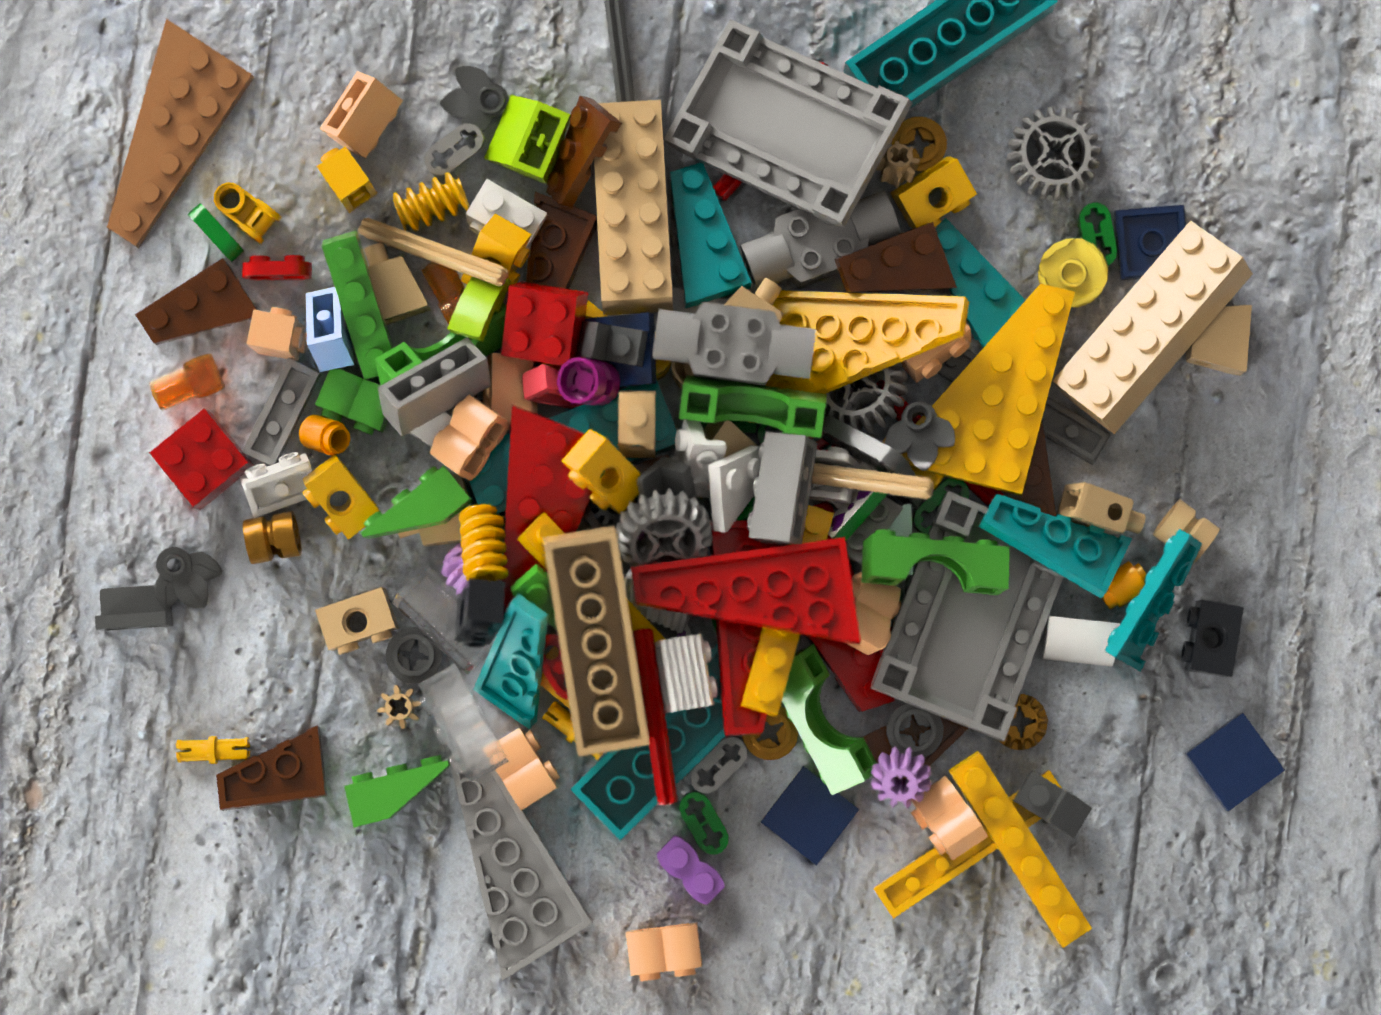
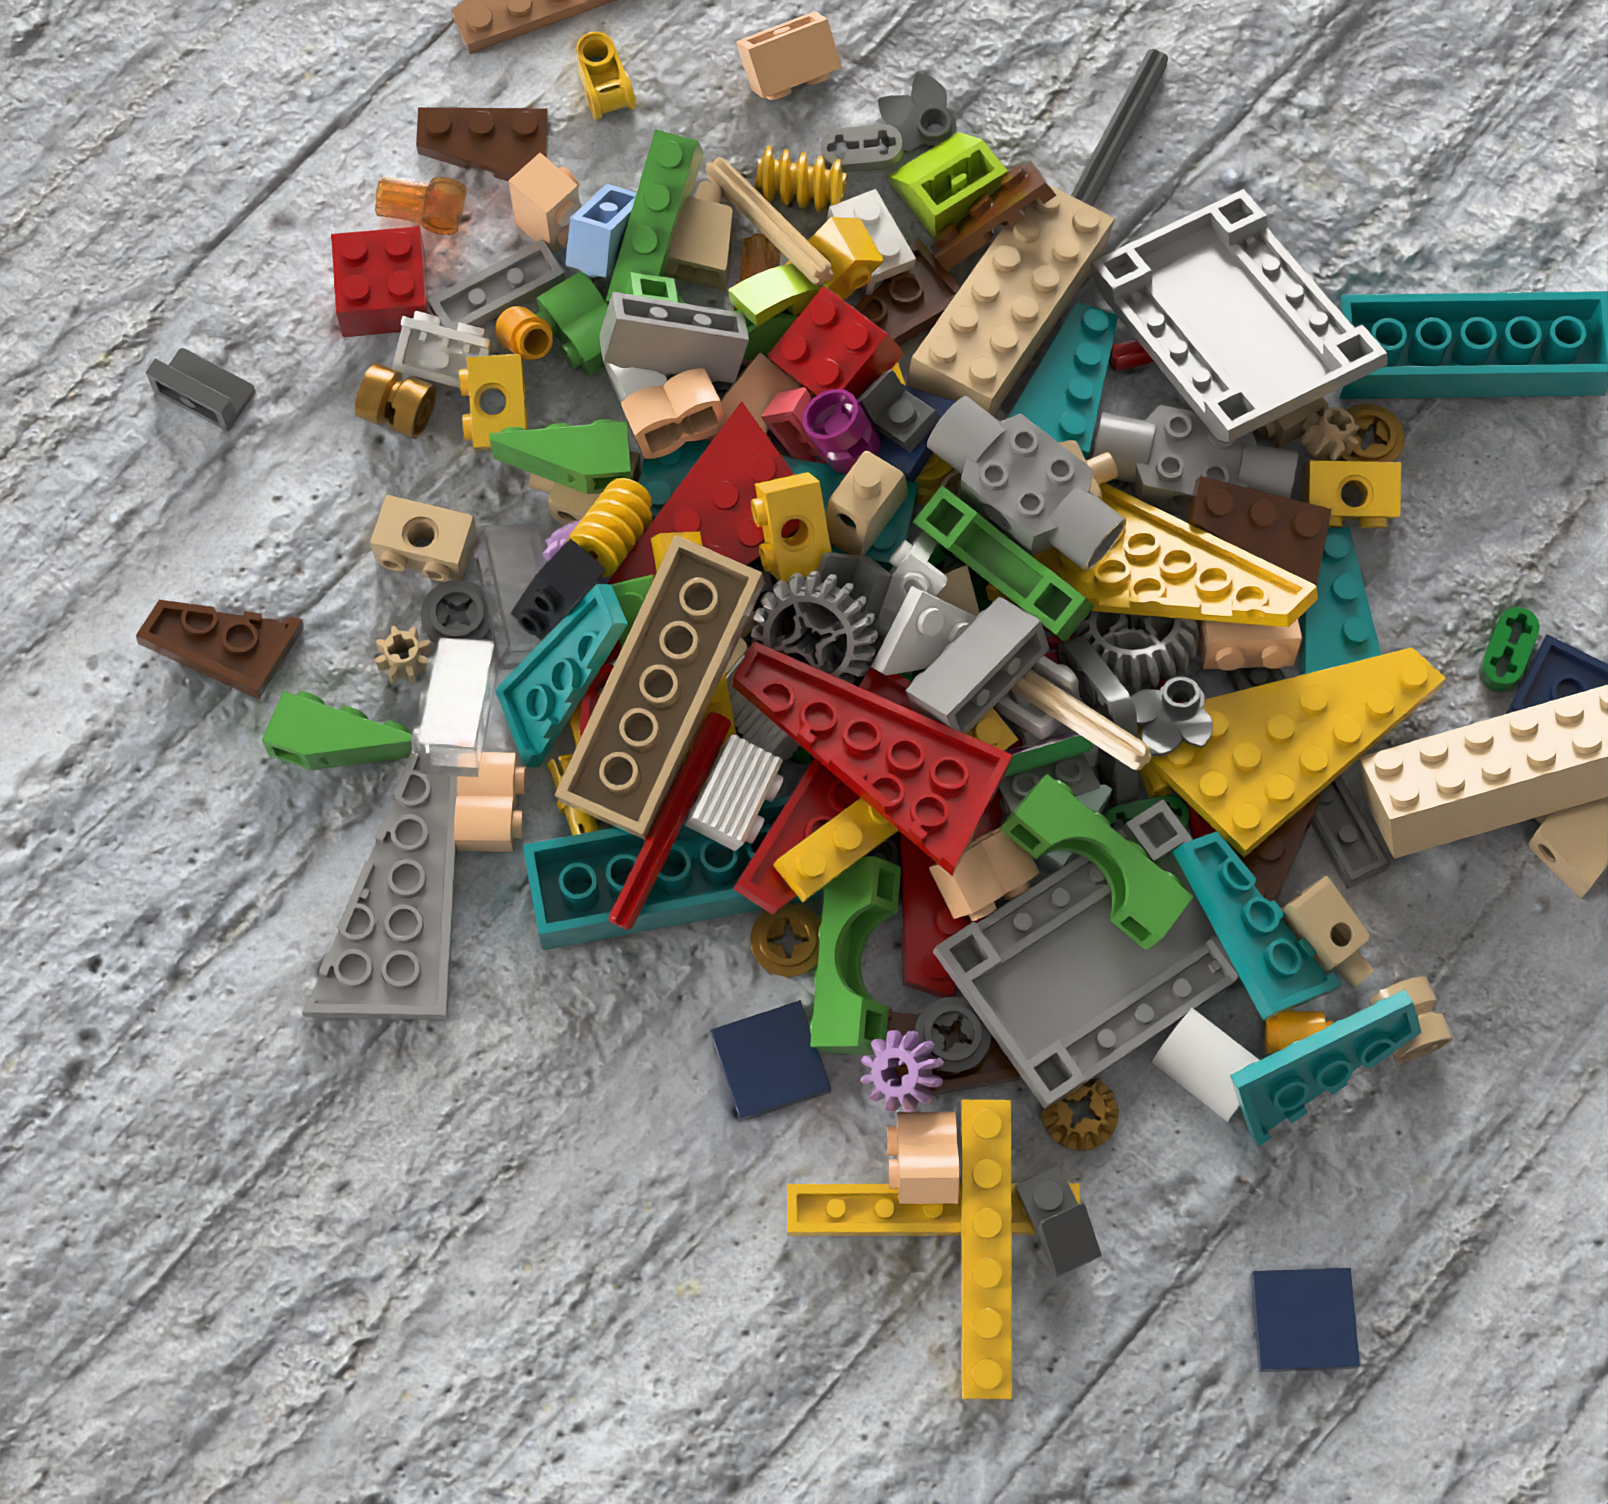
camera: 30 degrees right, 15 degrees down
dark grey plate [154,547,222,609] -> none
yellow pin [176,736,250,764] -> none
green beam [188,203,244,262] -> none
red plate [242,255,312,280] -> none
yellow brick [317,146,378,213] -> none
light nougat brick [626,922,703,981] -> none
medium lavender brick [657,835,725,905] -> none
green beam [679,792,729,855] -> none
light grey beam [690,737,747,794] -> none
light grey gear [1007,107,1102,201] -> none
light yellow tile [1038,238,1108,308] -> none
black brick [1181,600,1244,677] -> none

